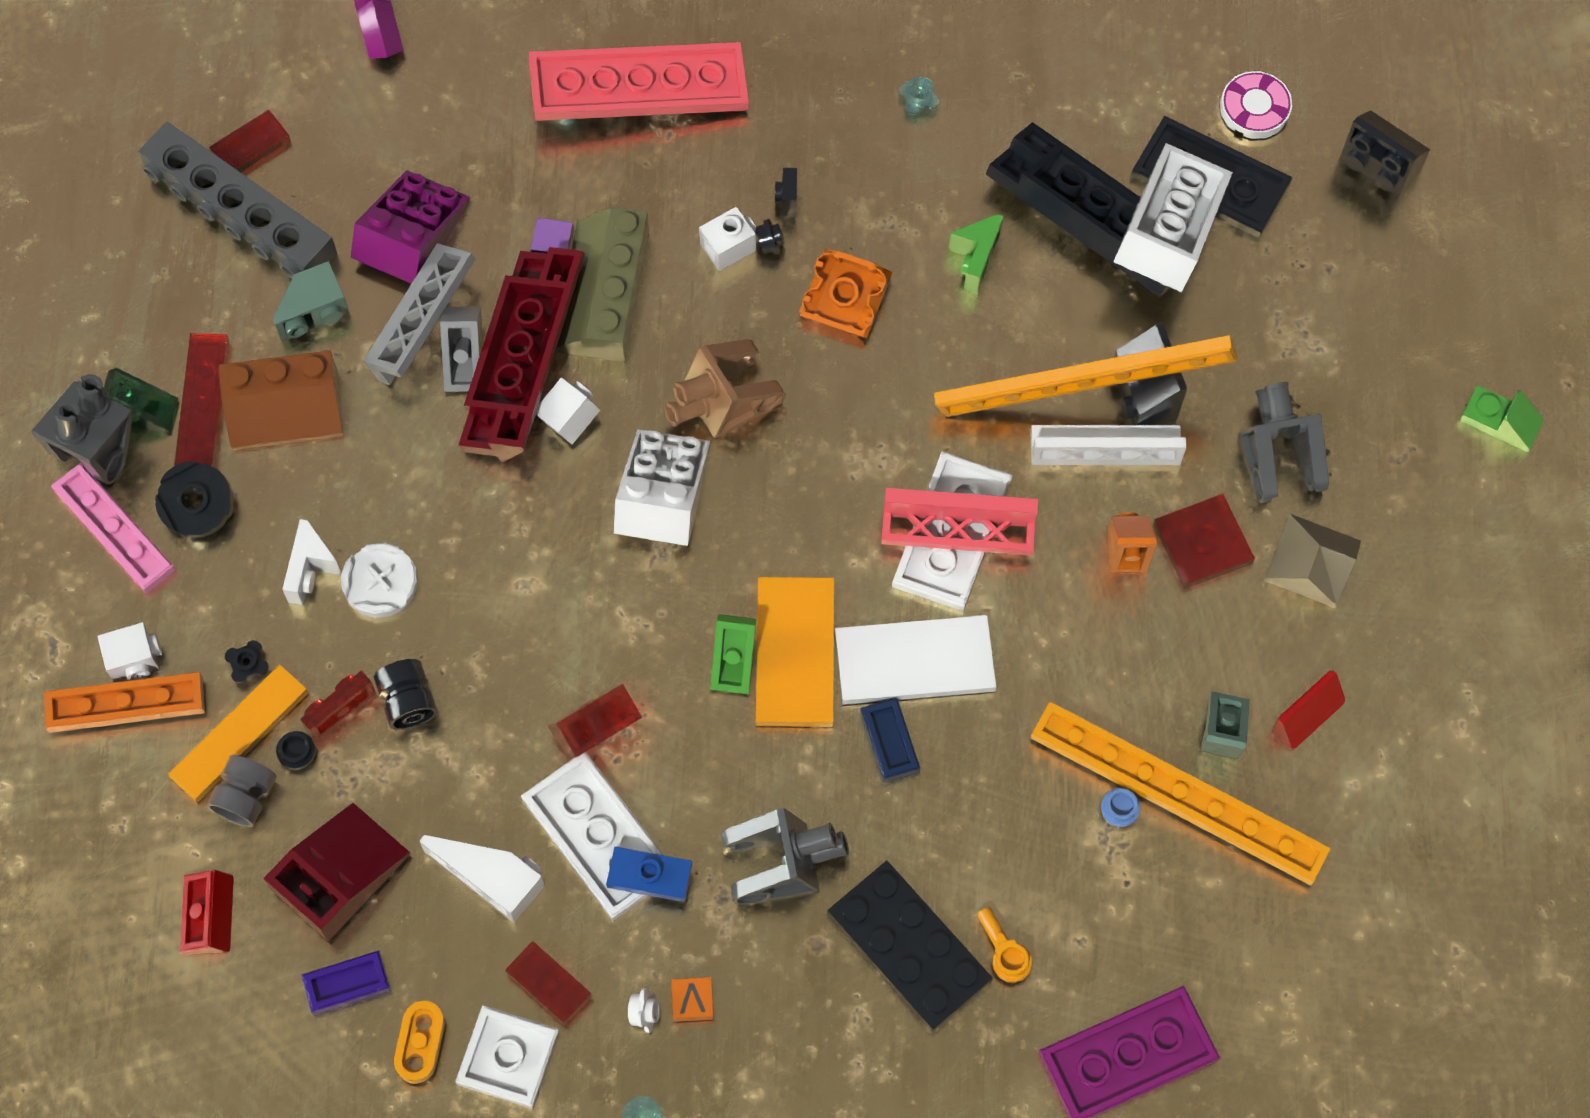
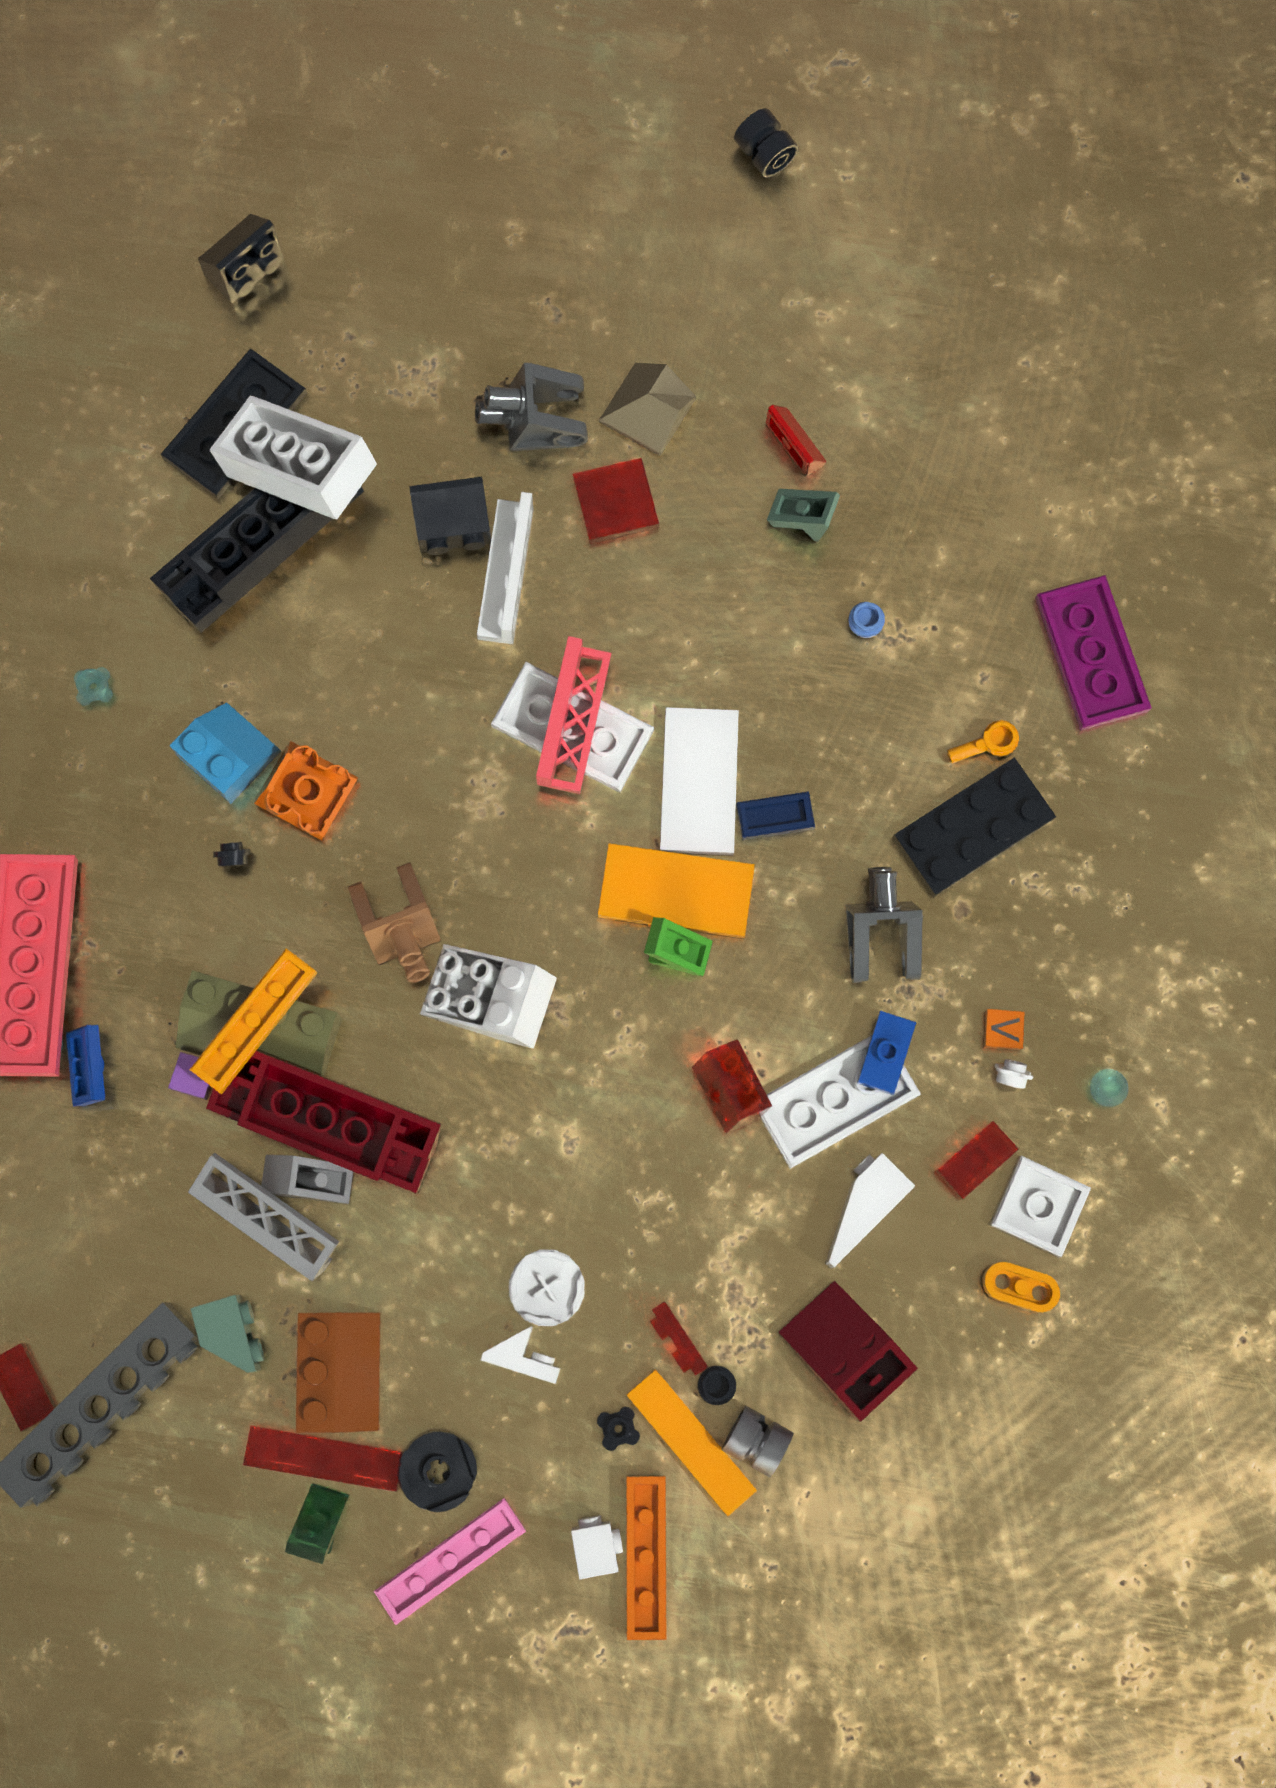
camera: 85 degrees left, 10 degrees up
dark grey piece [32,374,133,484] -> none
red slope [180,869,233,954] -> none
dark purple tile [301,950,391,1015] -> none
magenta slope [350,170,470,284] -> none
black wheel [373,659,438,730] -> none
white brick [536,377,600,444] -> none
white brick [699,207,757,271] -> none
black plate [775,168,797,218] -> none
light orange tile [934,335,1238,417] -> none
bright green slope [948,214,1004,294] -> none
light orange plate [1031,702,1331,886] -> none
orange slope [1107,512,1157,573] -> none
tile [1220,71,1292,139] -> none
bright green slope [1460,385,1544,452] -> none
none -> blue plate [66,1025,106,1107]
none -> dark azure slope [170,703,281,804]
none -> light orange tile [189,948,317,1094]

